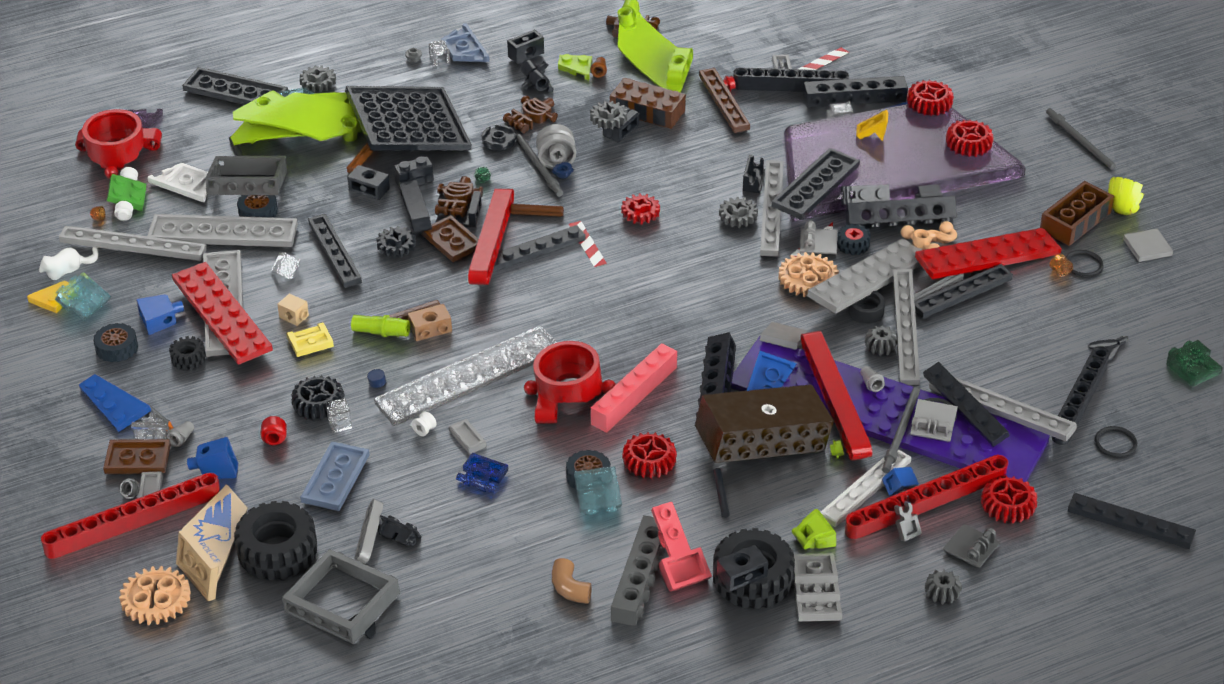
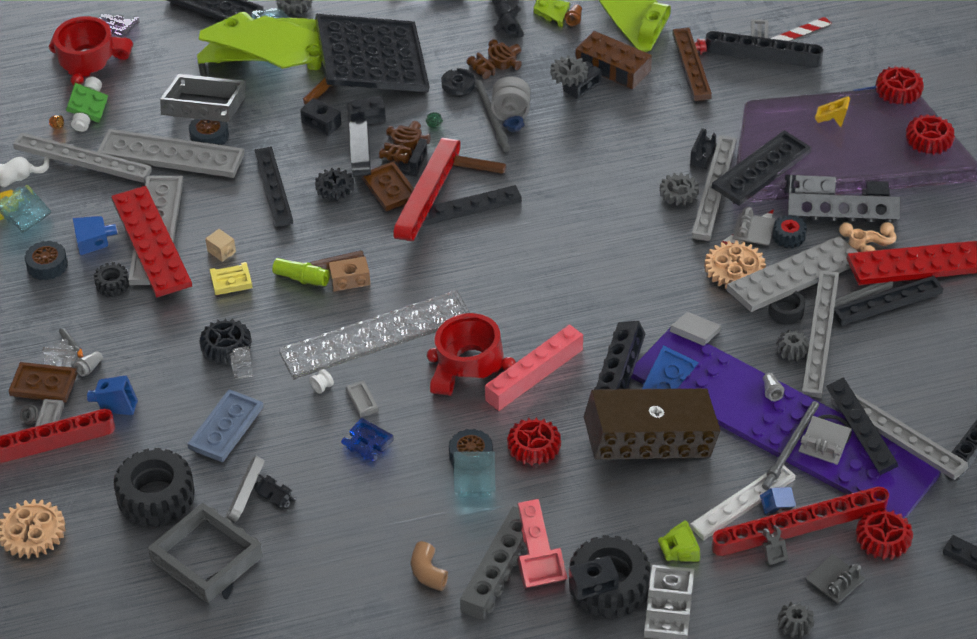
camera: 10 degrees right, 5 degrees up
blue wing [79,374,151,433] -> none
white wing [147,163,208,202] -> none
tan piece [176,484,248,601] -> none
red head [260,416,287,446] -> none
clear panel [271,252,301,280] -> none
dark blue piece [367,369,386,388] -> none
sticker [569,221,607,267] -> none
red gear [621,193,660,224] -> none
black bar [713,468,730,518] -> none
red beam [801,331,872,461] -> none
black brick [803,76,908,108] -> none
clear window [826,101,853,127] -> none
lime plate [829,440,845,459] -> none

